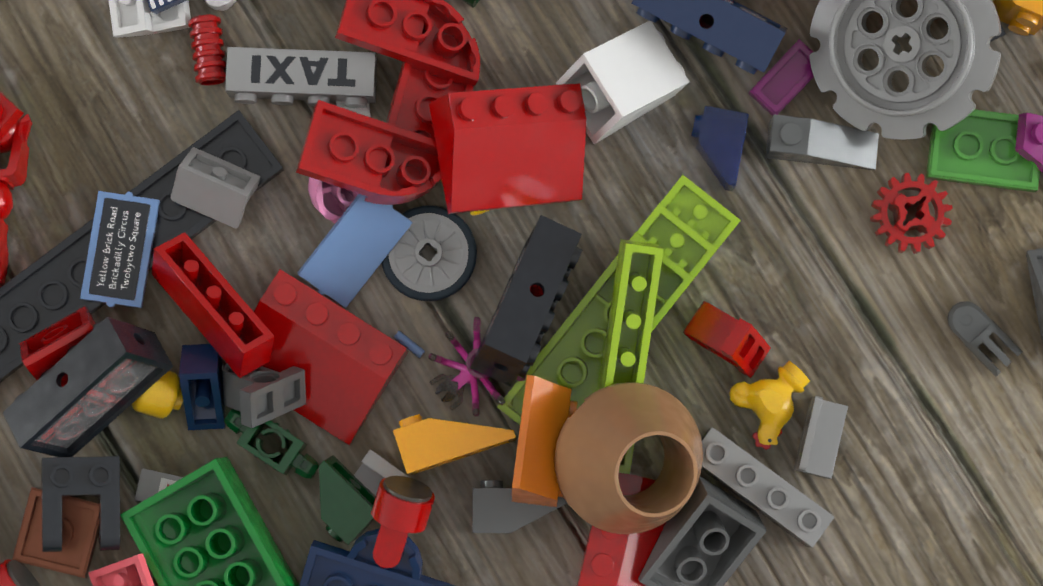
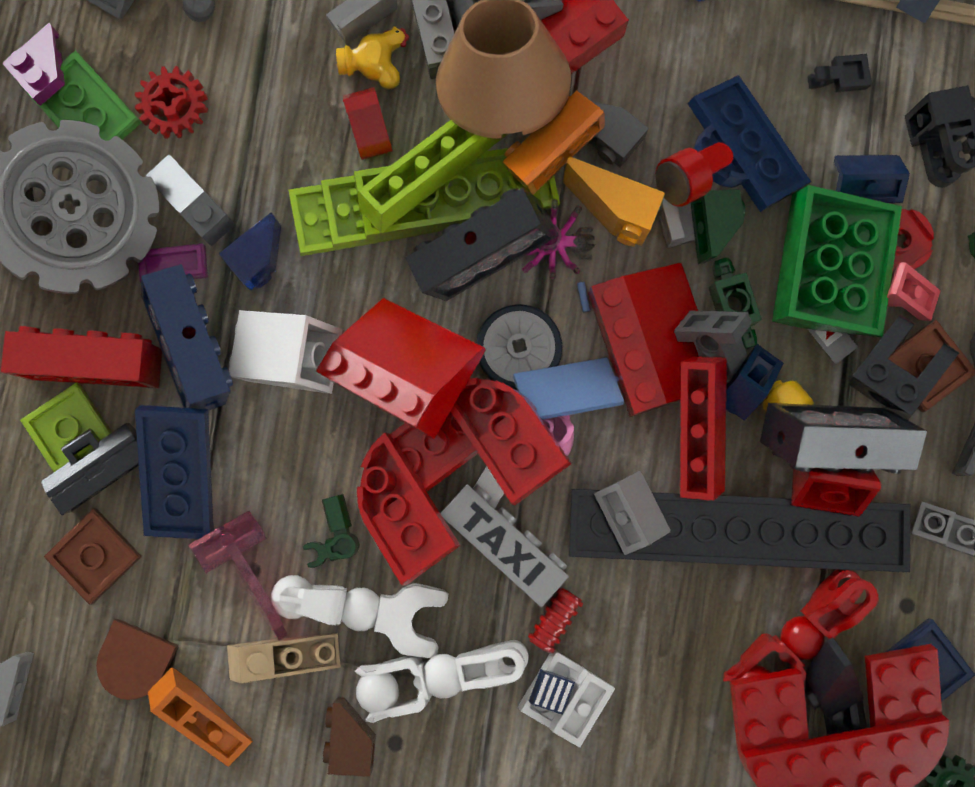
camera: 135 degrees left, 0 degrees up
piece [80,191,160,308] -> none

